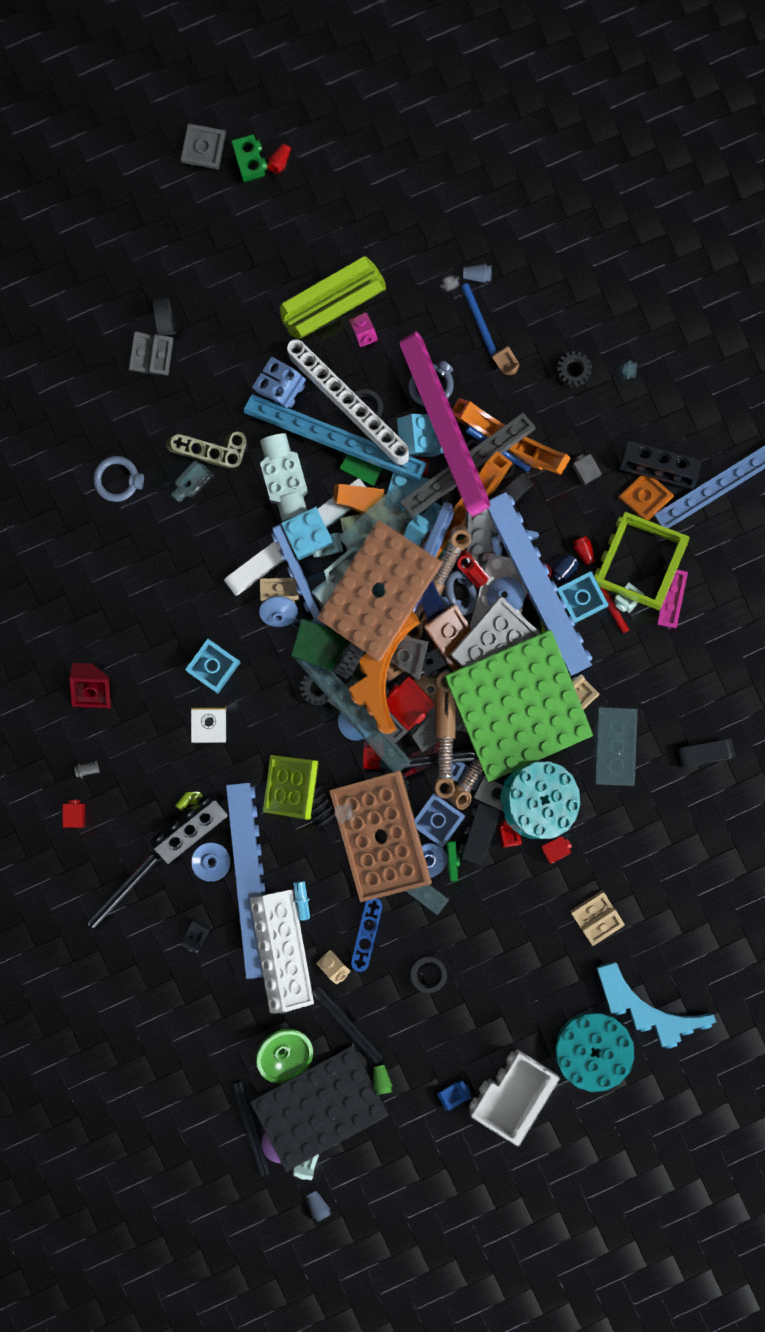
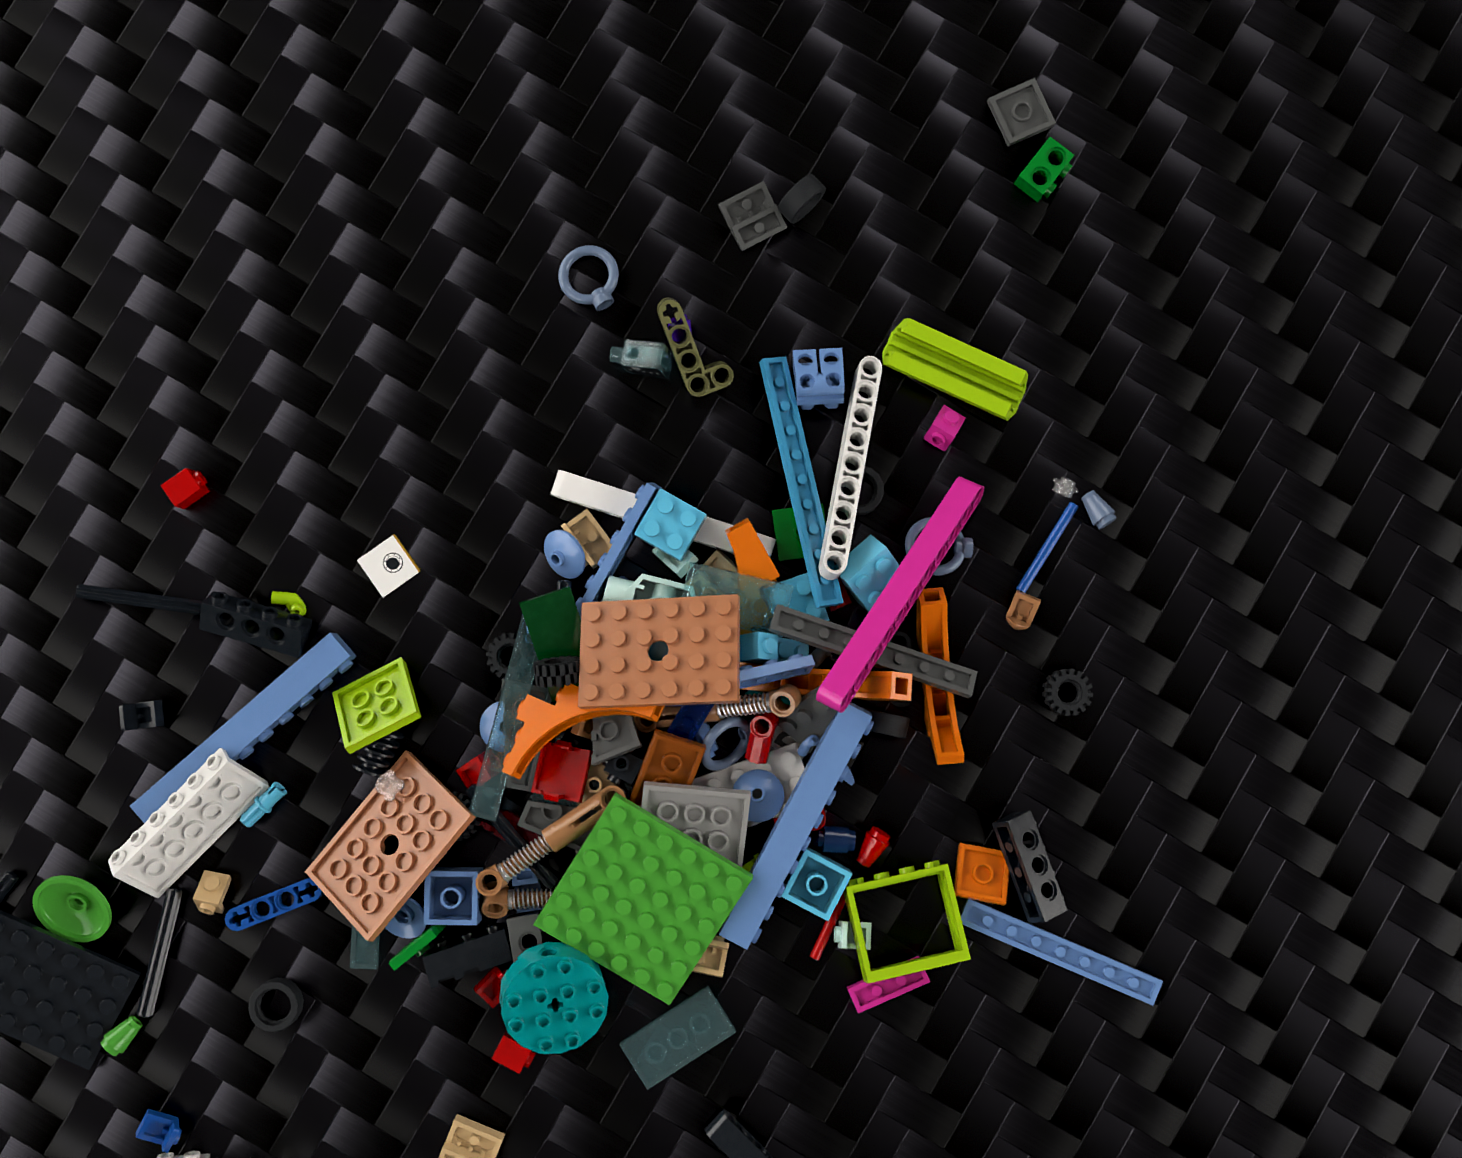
camera: 60 degrees right, 0 degrees up
dark red slope [70,663,111,708] -> none
dark grey pin [74,761,100,778] -> none
medium azure brick [186,639,240,693] -> none
medium blue dish [192,843,230,882] -> none
light aqua brick [260,433,308,522] -> none
red cone [267,144,291,173] -> none
blue bar [465,425,531,472] -> none
flat silver brick [572,454,602,486] -> none
clear light blue plate [623,360,637,379] -> none

